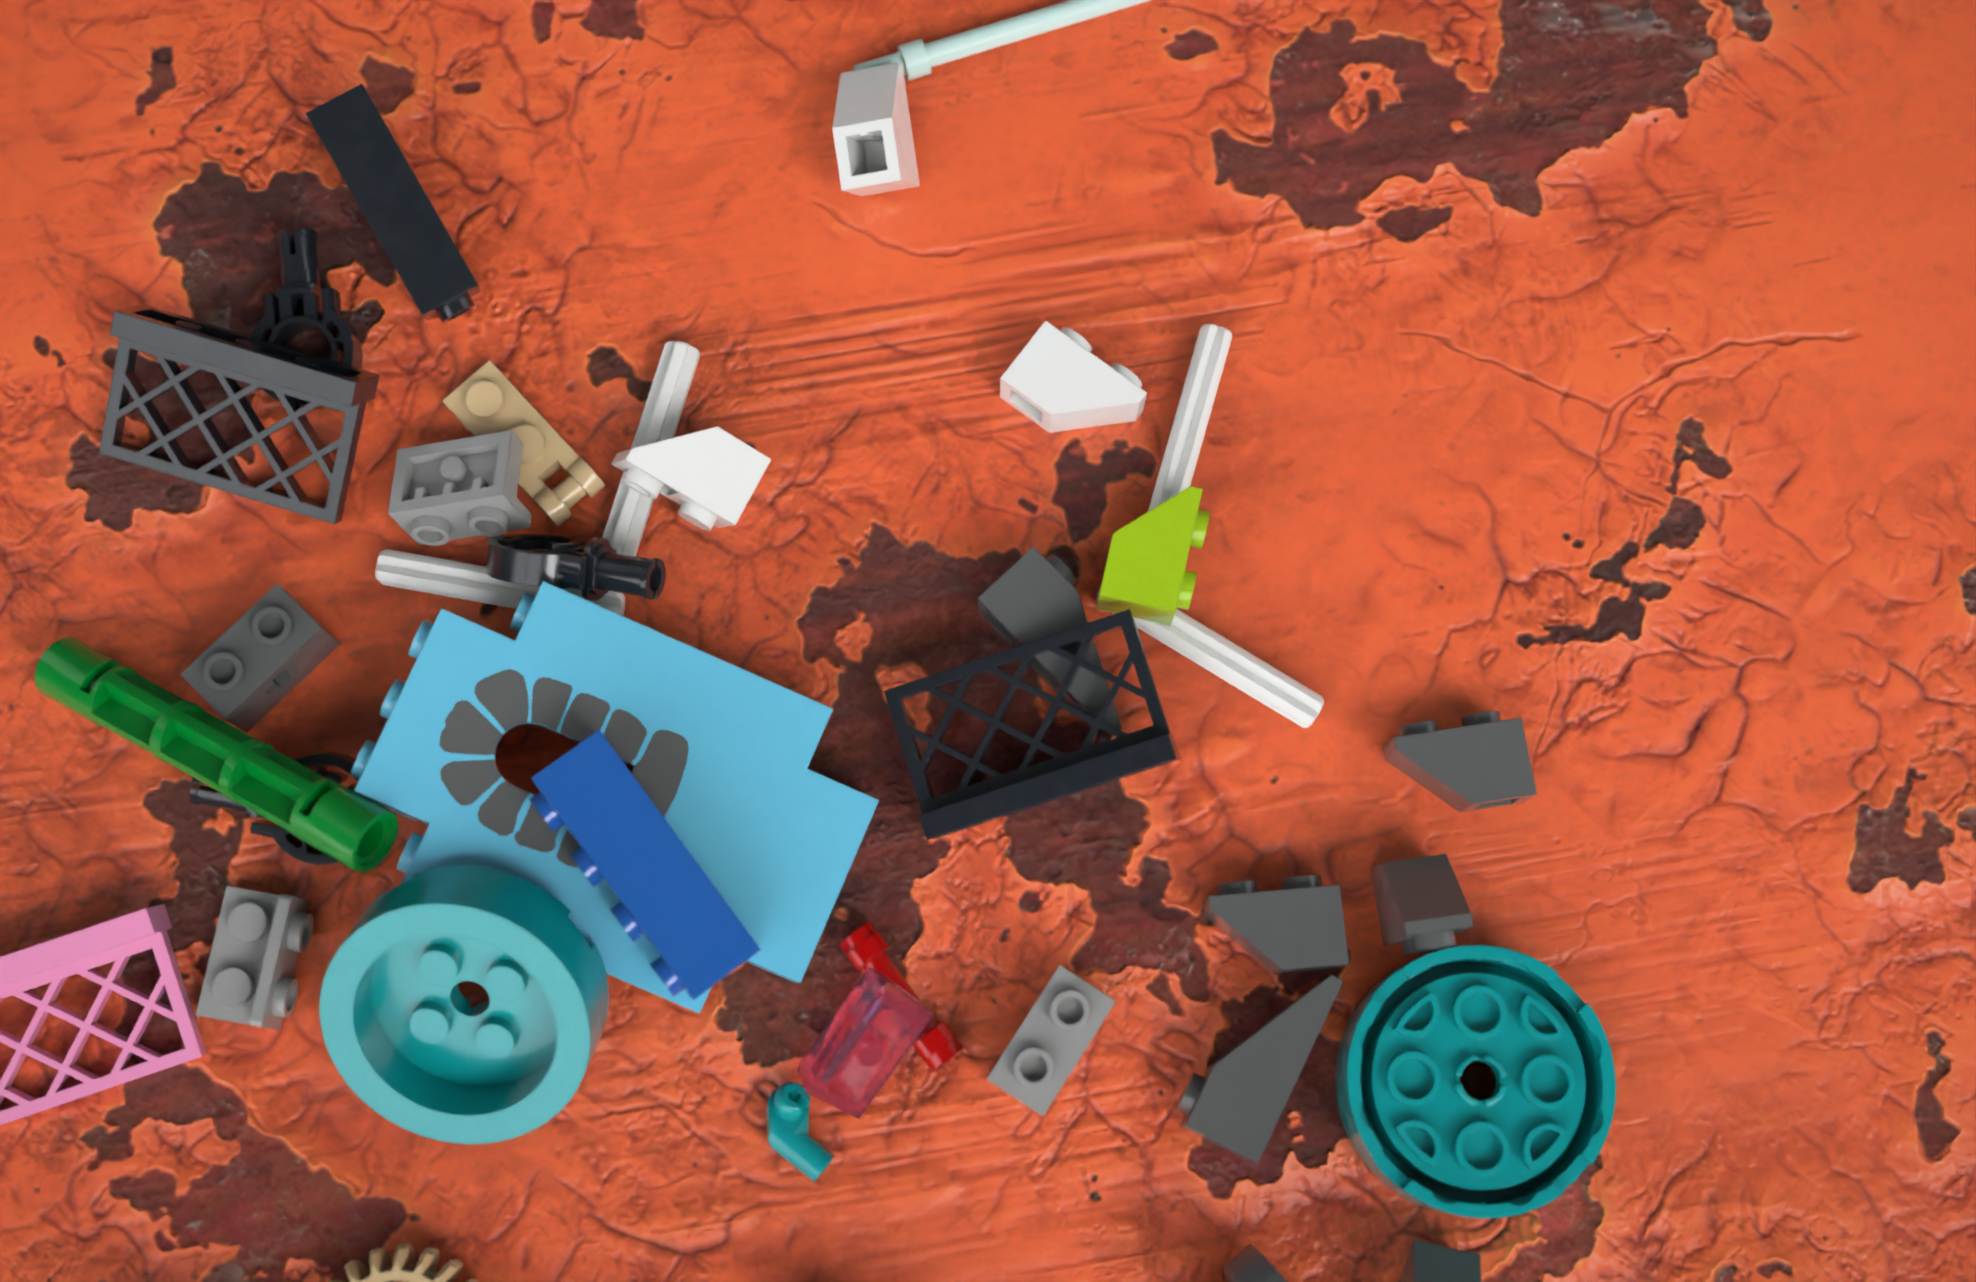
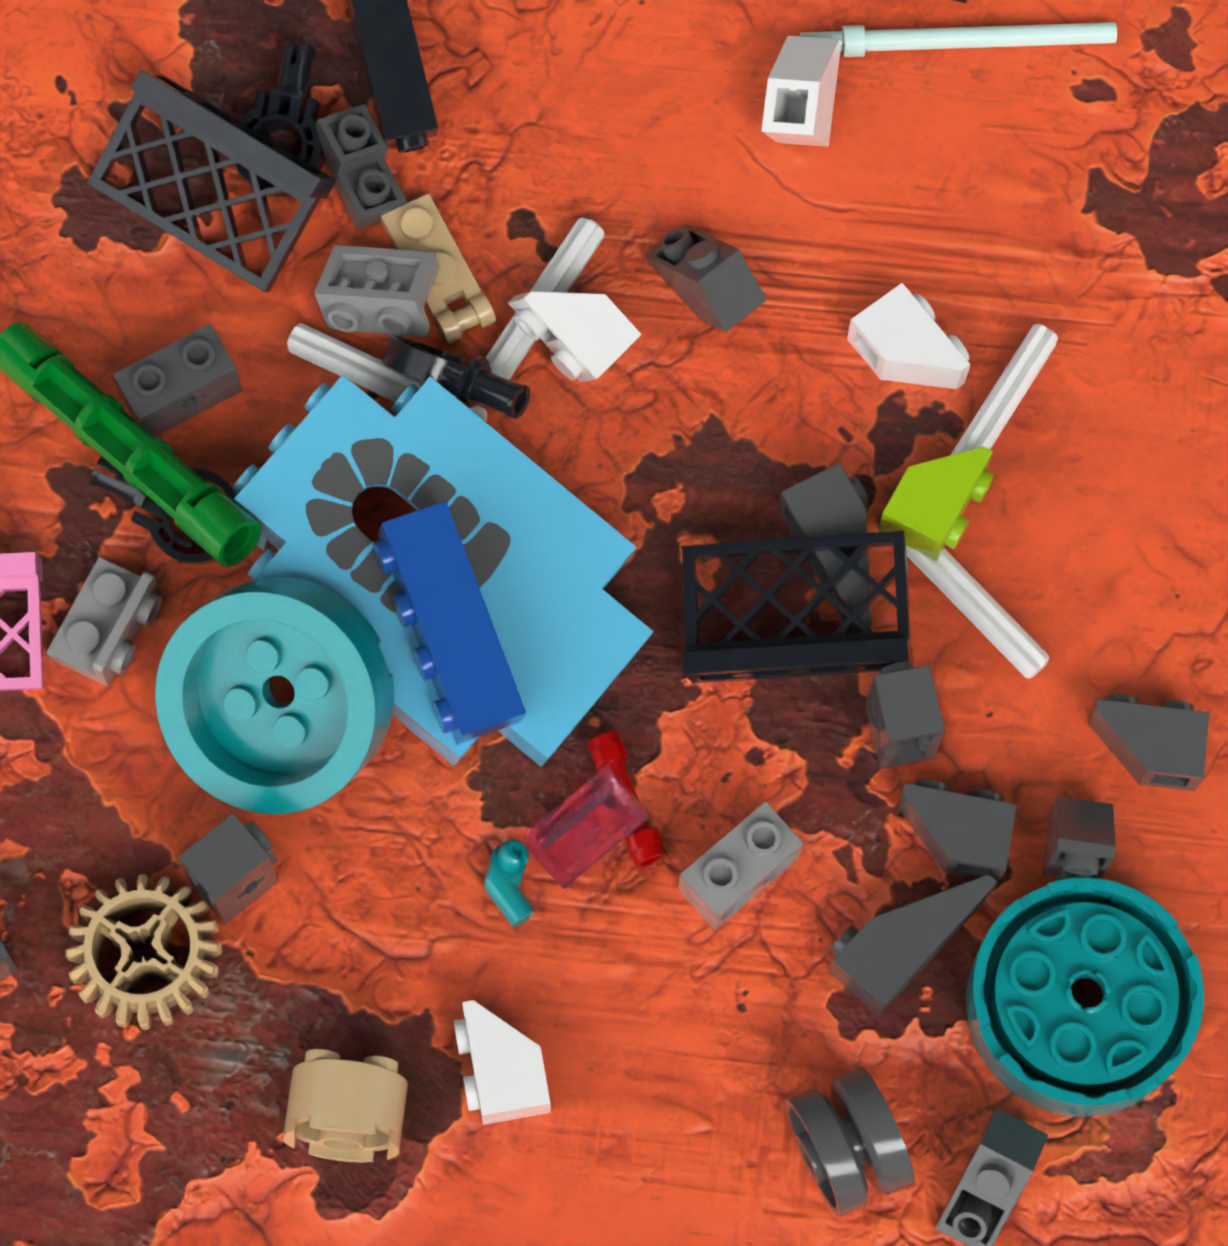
camera: 15 degrees right, 5 degrees down
none -> dark grey brick [178,813,278,925]
none -> dark grey slope [315,104,408,229]
none -> dark grey slope [645,224,766,332]
none -> dark grey brick [865,662,945,770]

